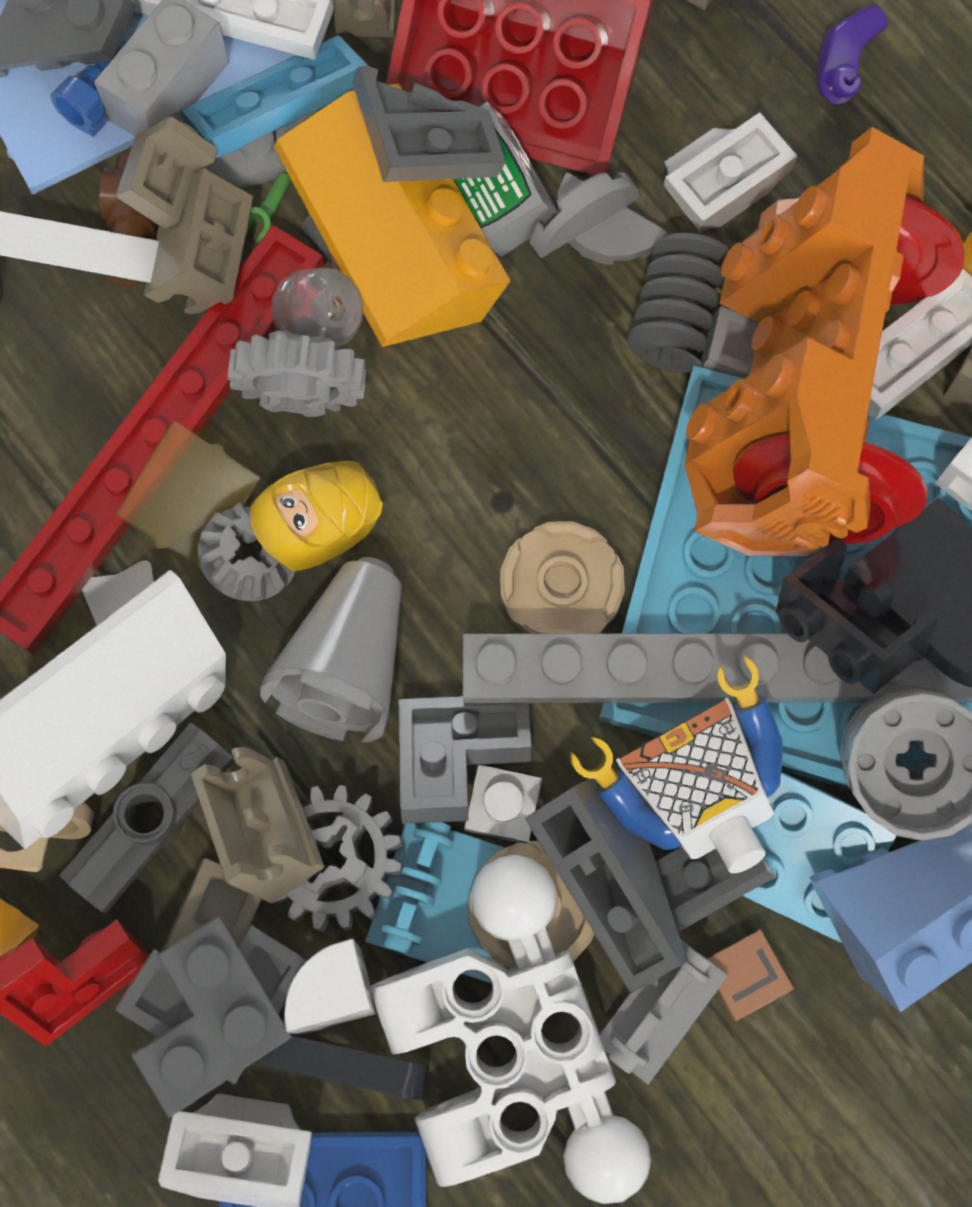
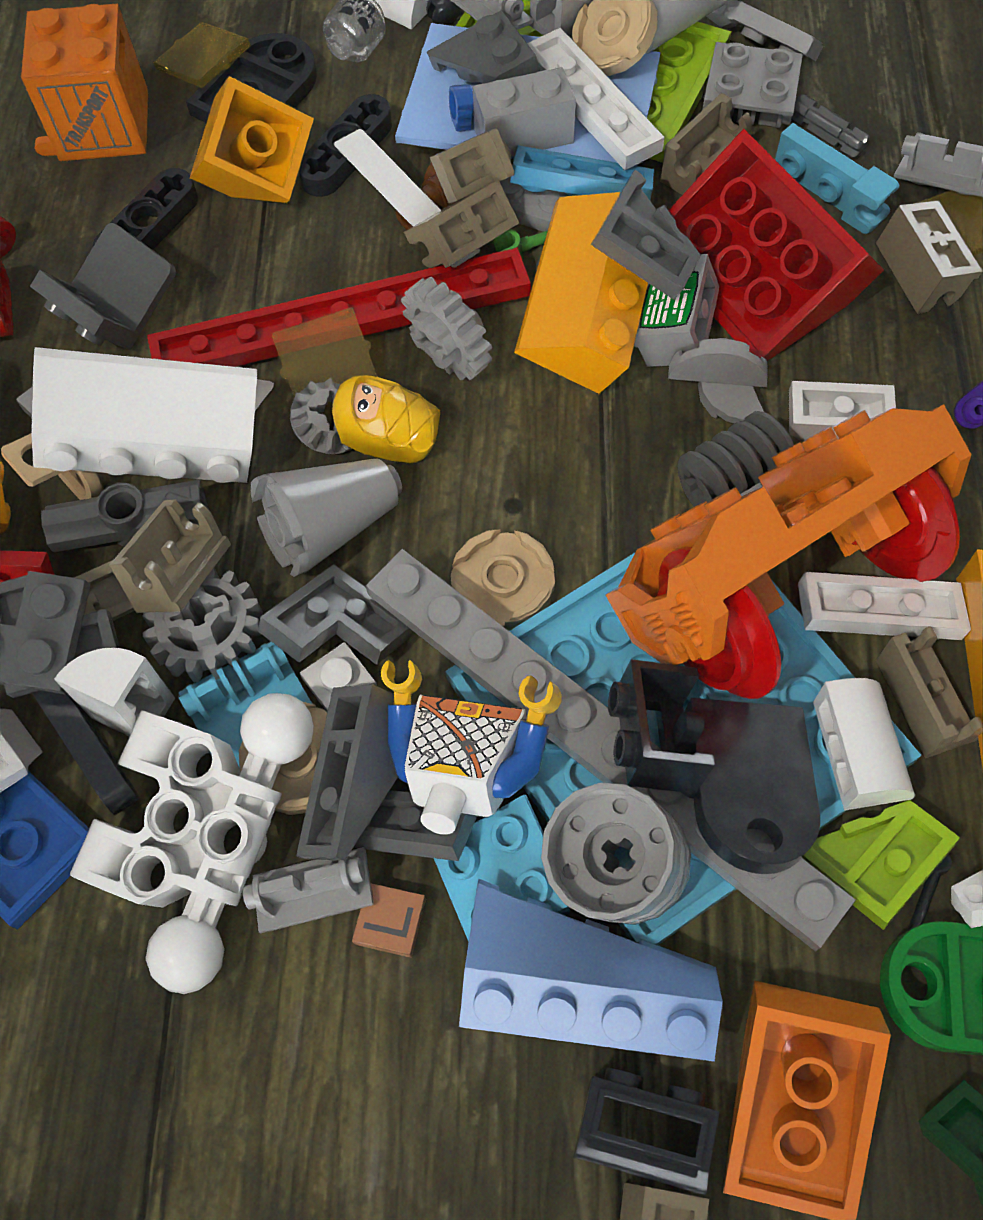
camera: 45 degrees right, 10 degrees down
clear head [271,268,364,348] -> none

